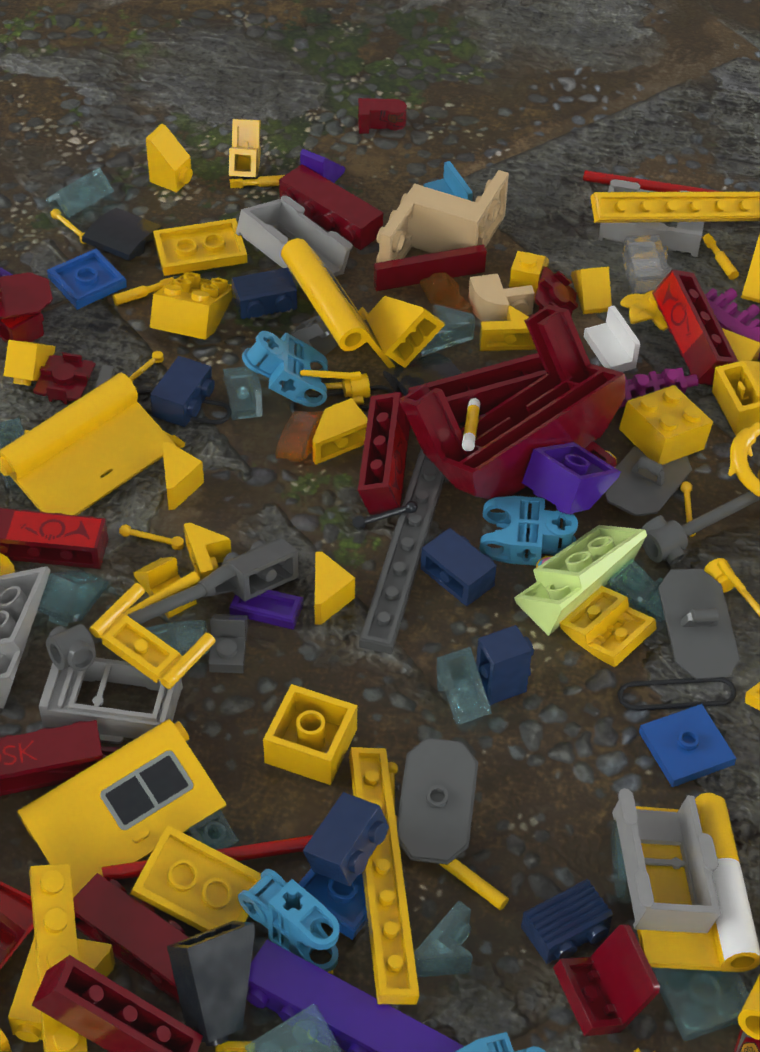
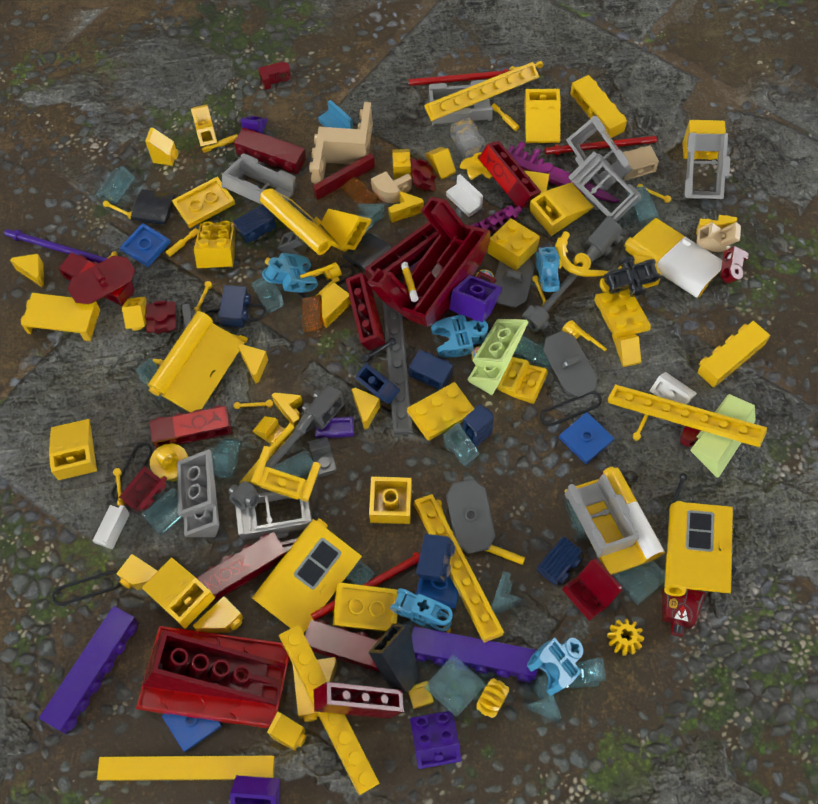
camera: 15 degrees left, 15 degrees up
none -> dark blue brick [355,363,400,404]
none -> yellow plate [407,382,474,441]
none -> dark azure piece [535,247,560,292]

